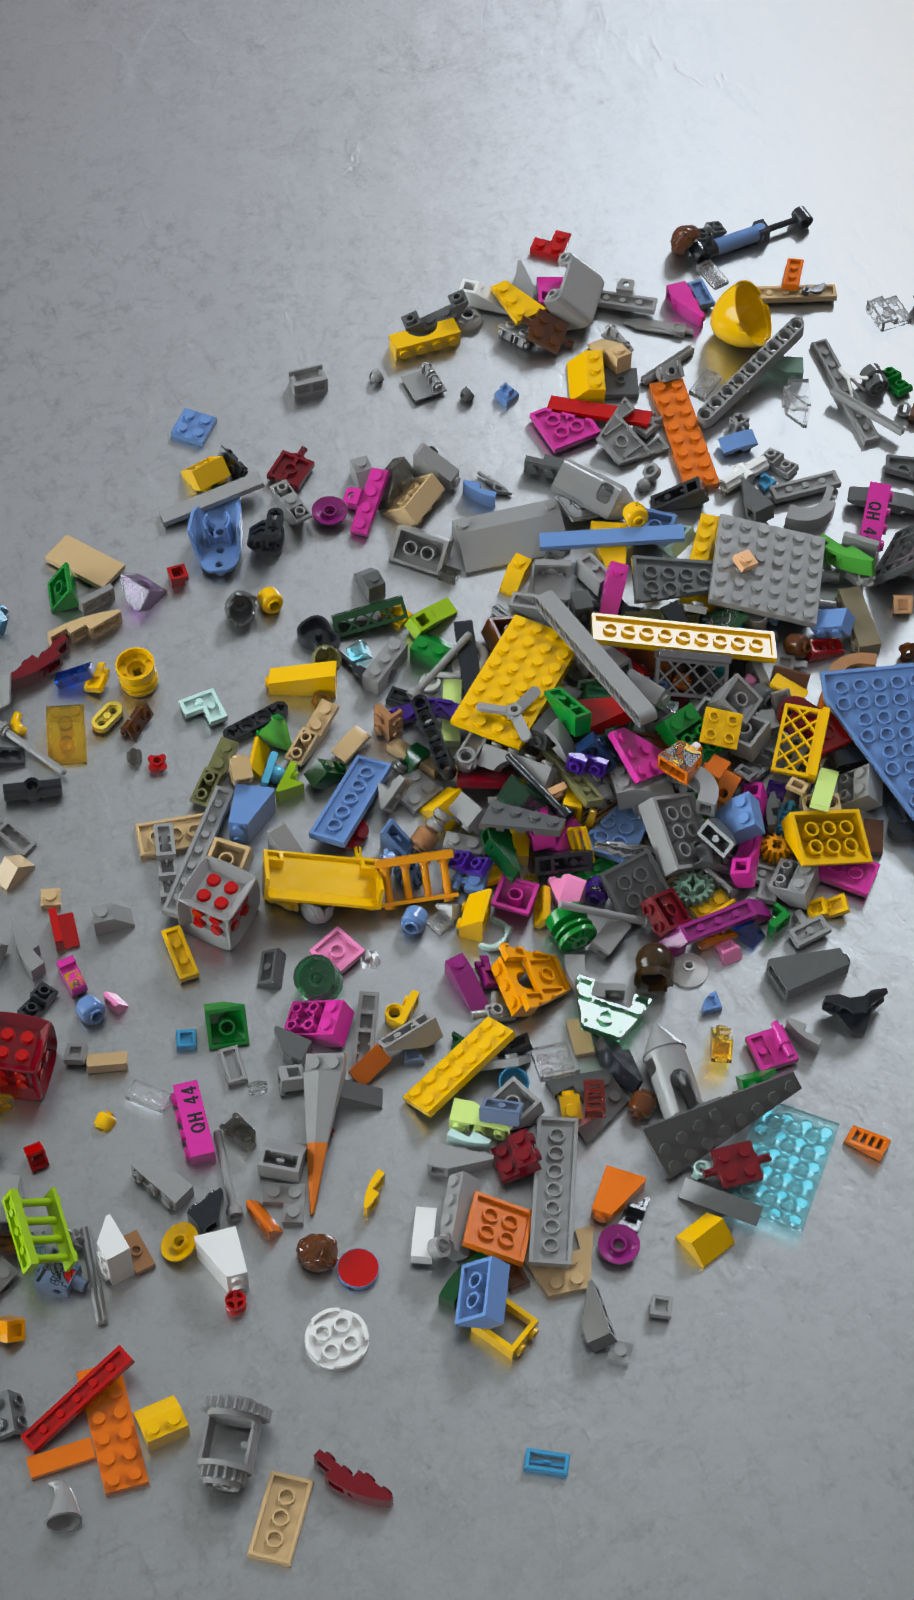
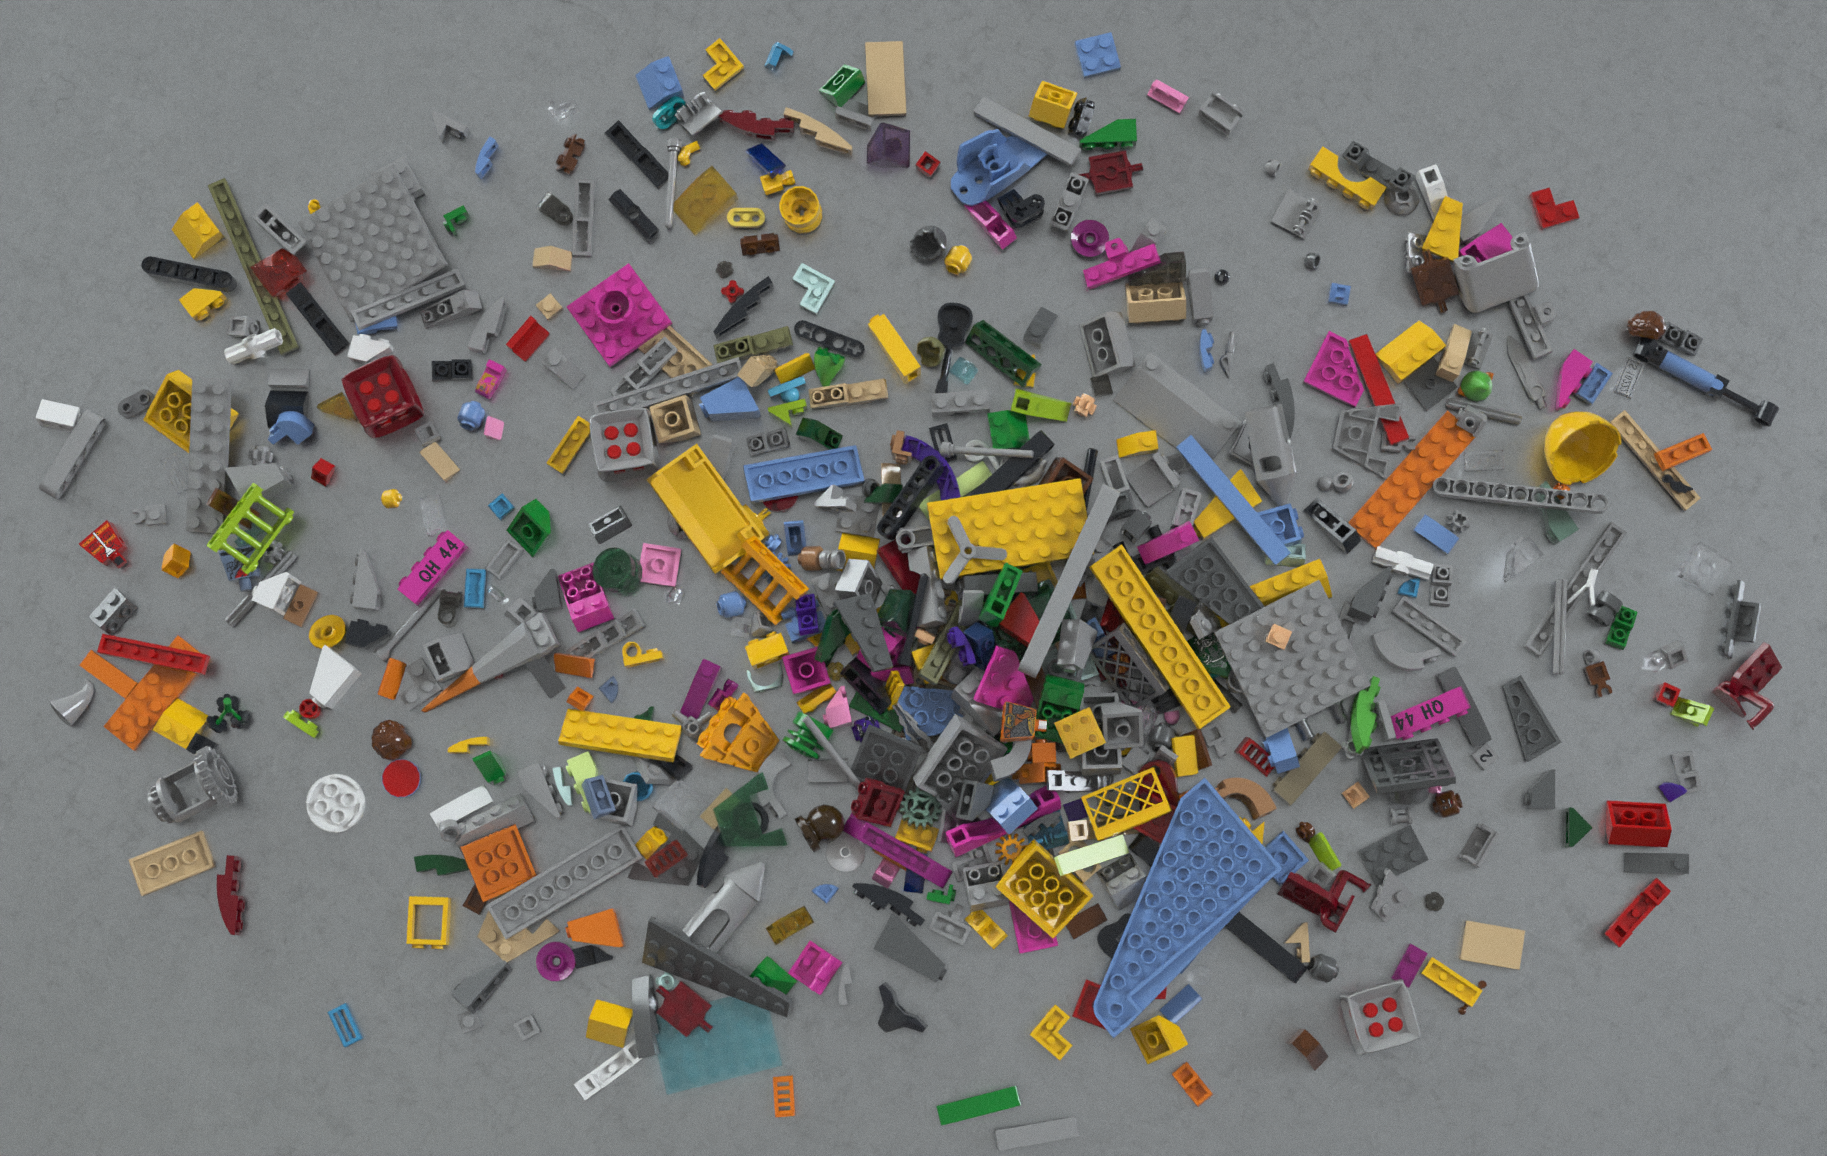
camera: 60 degrees right, 25 degrees up
pearl gold plate [311,690,330,708] -> none
tan slope [331,725,371,764] -> none
light grey slope [376,1011,443,1051] -> none
medium blue slope [455,1256,510,1329] -> none
dark red plate [490,1128,542,1185] -> none
yellow head [622,502,649,527] -> none
reddish brown head [627,1088,658,1120] -> none
reddish brown head [783,633,812,658] -> none
none -> black panel [186,733,218,755]
none -> black plant [206,694,250,733]
none -> lime plate [283,709,319,738]
none -> dark azure plate [464,569,486,609]
none -> green slope [472,750,508,786]
none -> dark pink piece [566,263,672,367]
none -> orange plate [566,686,594,712]
none -> white slope [574,1040,643,1101]
none -> black slope [713,276,774,339]
none -> light grey slope [746,427,791,456]
none -> black slope [852,883,925,927]
none -> dark pink slope [964,201,1017,250]
none -> light nougat gear [1072,394,1097,417]
none -> green slope [1079,119,1137,151]
none -> bright pink hinge [1147,79,1189,114]
none -> bright green hat [1457,370,1494,402]

